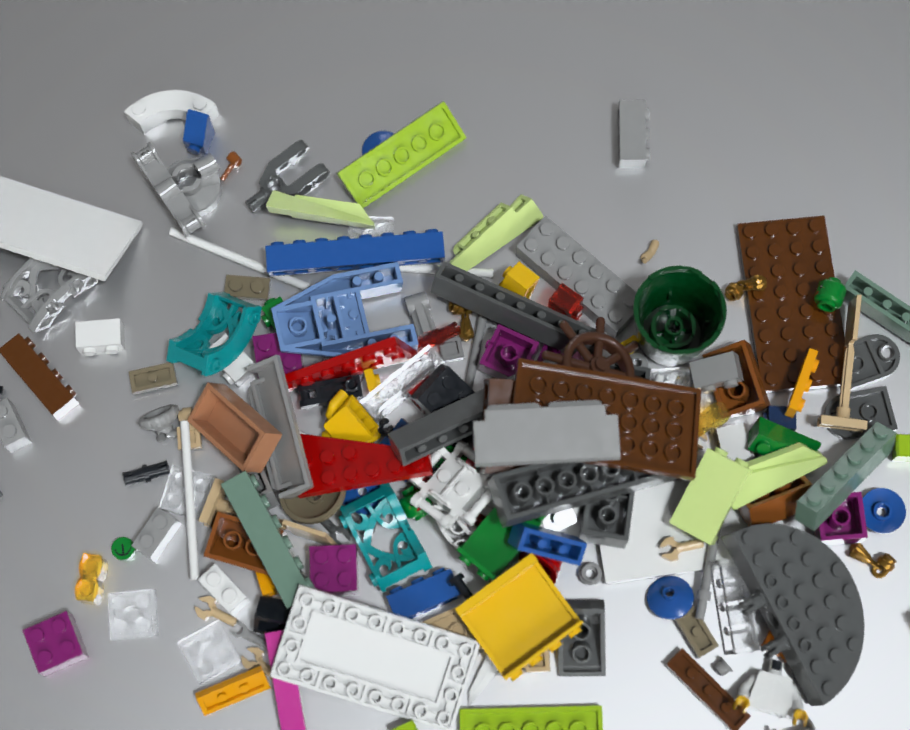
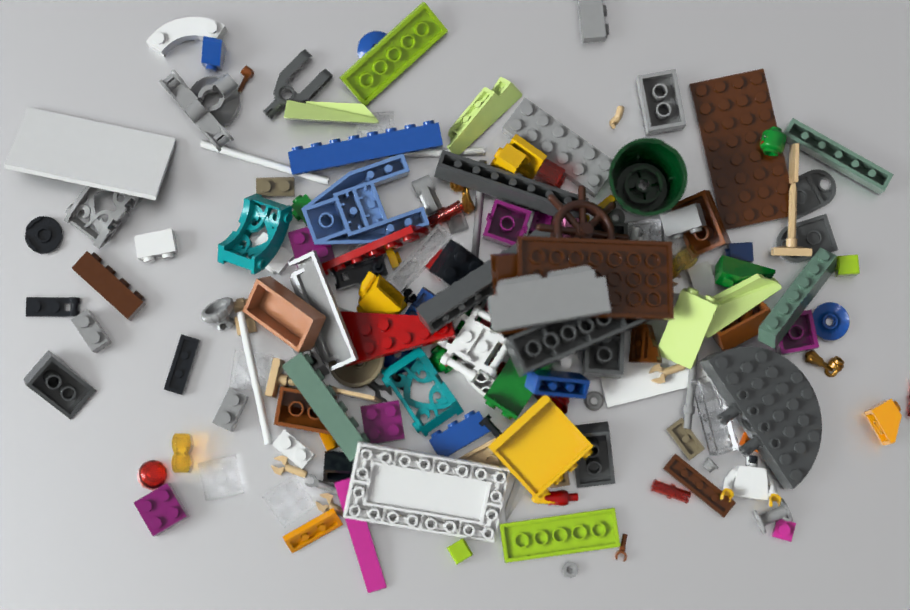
camera: 10 degrees left, 10 degrees up
green tile [111,537,136,561] -> none
black pin [122,460,171,487] -> none
dark tan plate [129,362,178,395] -> none
blue dish [647,576,694,620] -> none
pearl gold piece [725,275,767,301] -> none
light orange plate [784,348,819,418] -> none
none -> clear red hair [137,460,168,490]
none -> black plate [164,334,200,395]
none -> yellow plate [509,134,547,180]
none -> red piece [532,490,578,506]
none -> reddish brown wing [629,324,662,363]
none -> light grey brick [636,69,686,135]
none -> clear red pin [650,479,691,504]

